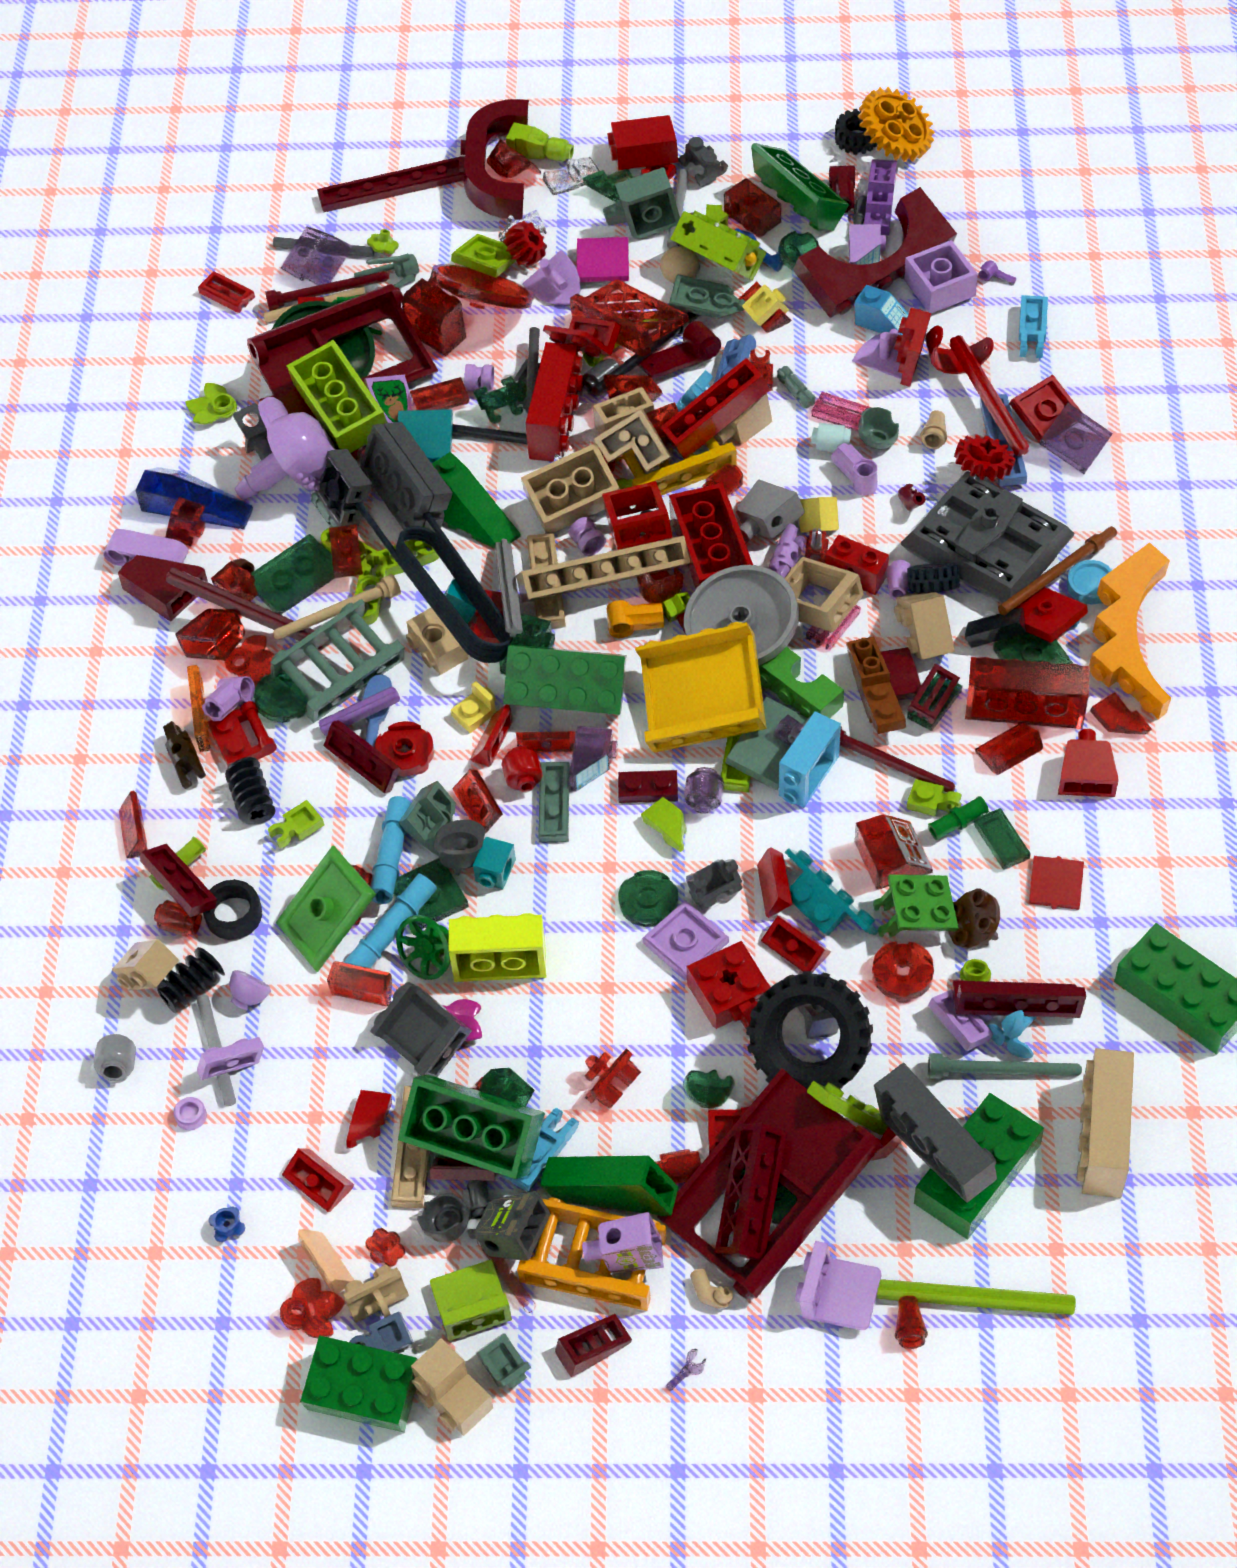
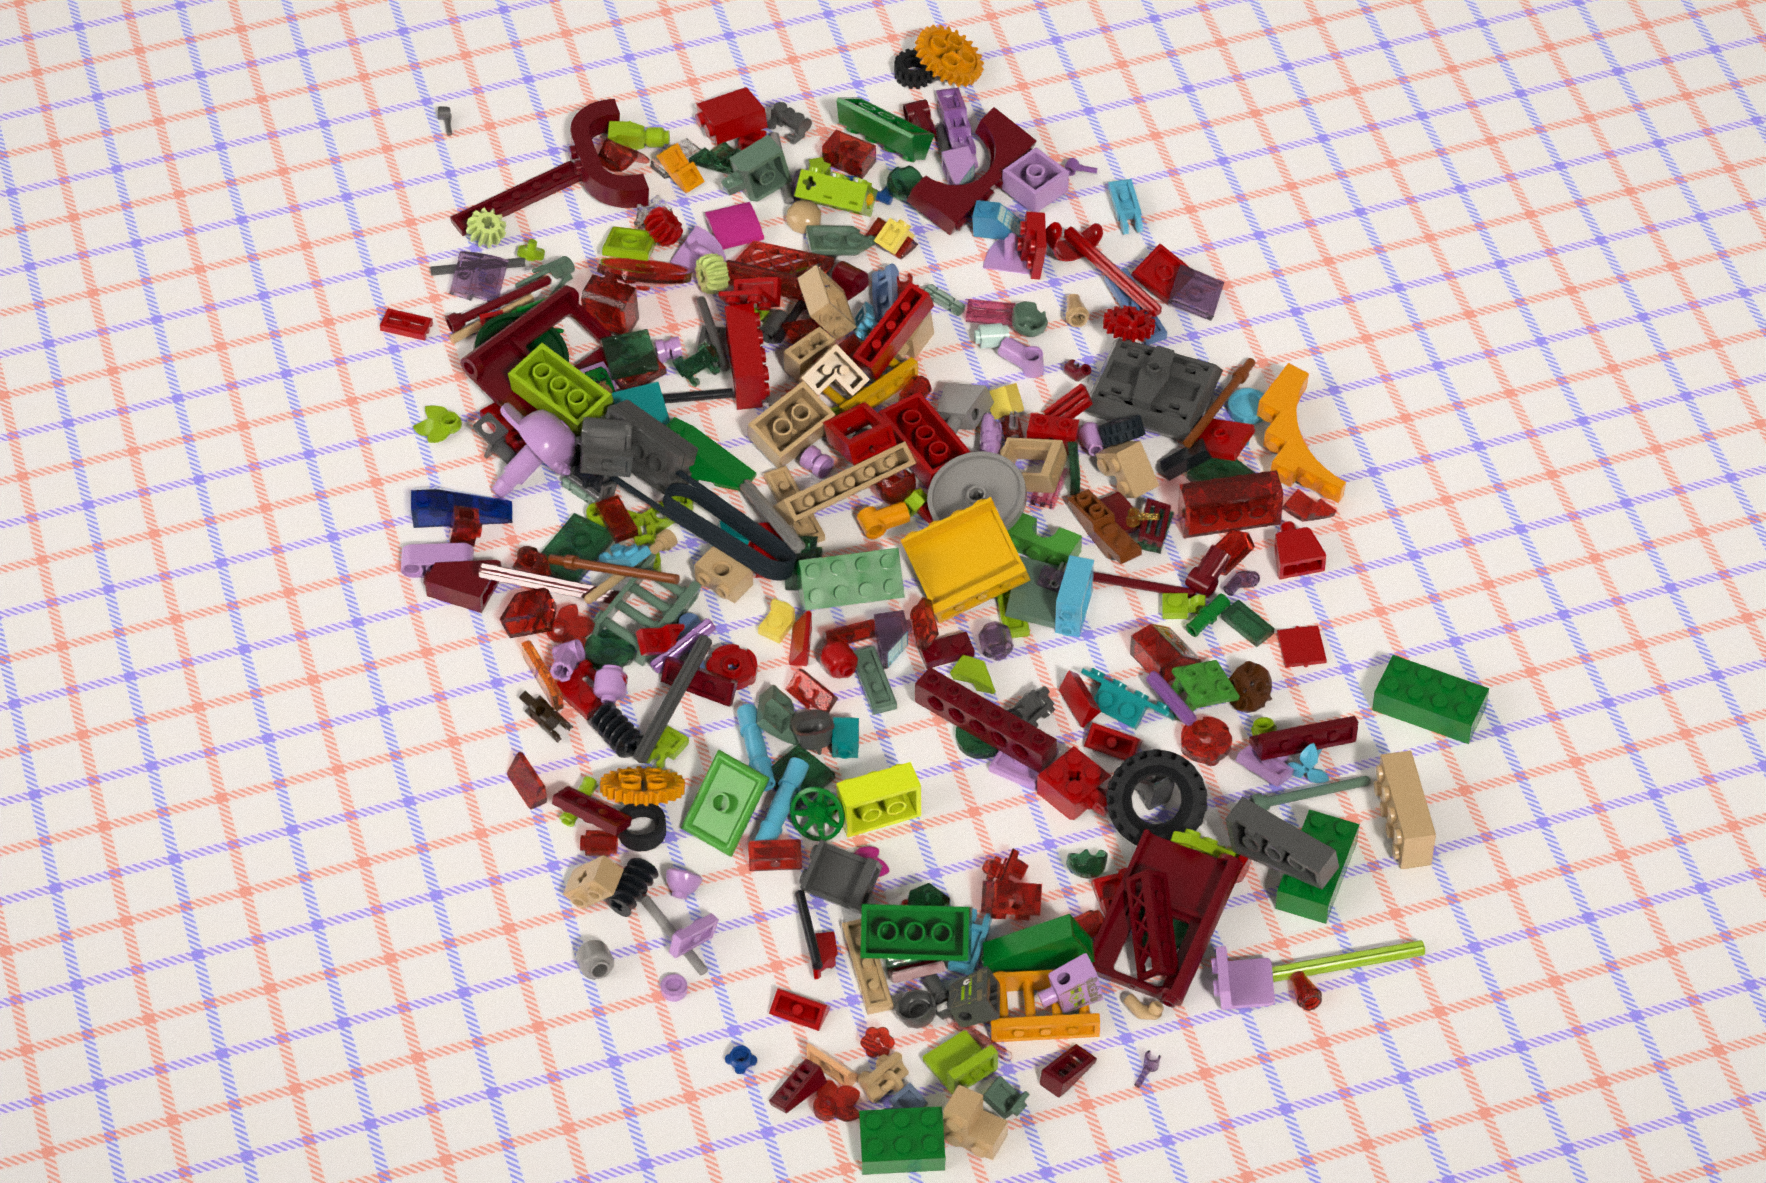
camera: 20 degrees left, 5 degrees down
none -> flat silver hand [438,106,452,136]
none -> yellowish green gear [466,207,507,249]
none -> dark orange bar [548,554,680,585]
none -> dark grey panel [580,417,633,478]
none -> lavender head [593,665,628,704]
none -> medium azure hinge [598,543,651,567]
none -> light orange gear [600,766,685,806]
none -> clear green tile [601,329,659,380]
none -> dark grey axle [633,635,712,763]
none -> red slope [636,624,685,656]
none -> light orange slope [656,143,705,193]
none -> yellowish green gear [695,253,730,294]
none -> dark red slope [769,1059,827,1113]
none -> black bar [794,890,823,970]
none -> tan window [797,265,857,341]
none -> clear red plate [910,597,939,651]
none -> dark red brick [915,667,1057,774]
none -> clear red brick [981,880,1042,921]
none -> red tile [1043,383,1093,419]
none -> clear green tile [1067,441,1081,495]
none -> clear yellow hand [1126,507,1160,527]
none -> medium lavender axle [1146,671,1197,726]
none -> dark red piece [1185,544,1231,598]
none -> clear purple arm [1223,571,1260,596]

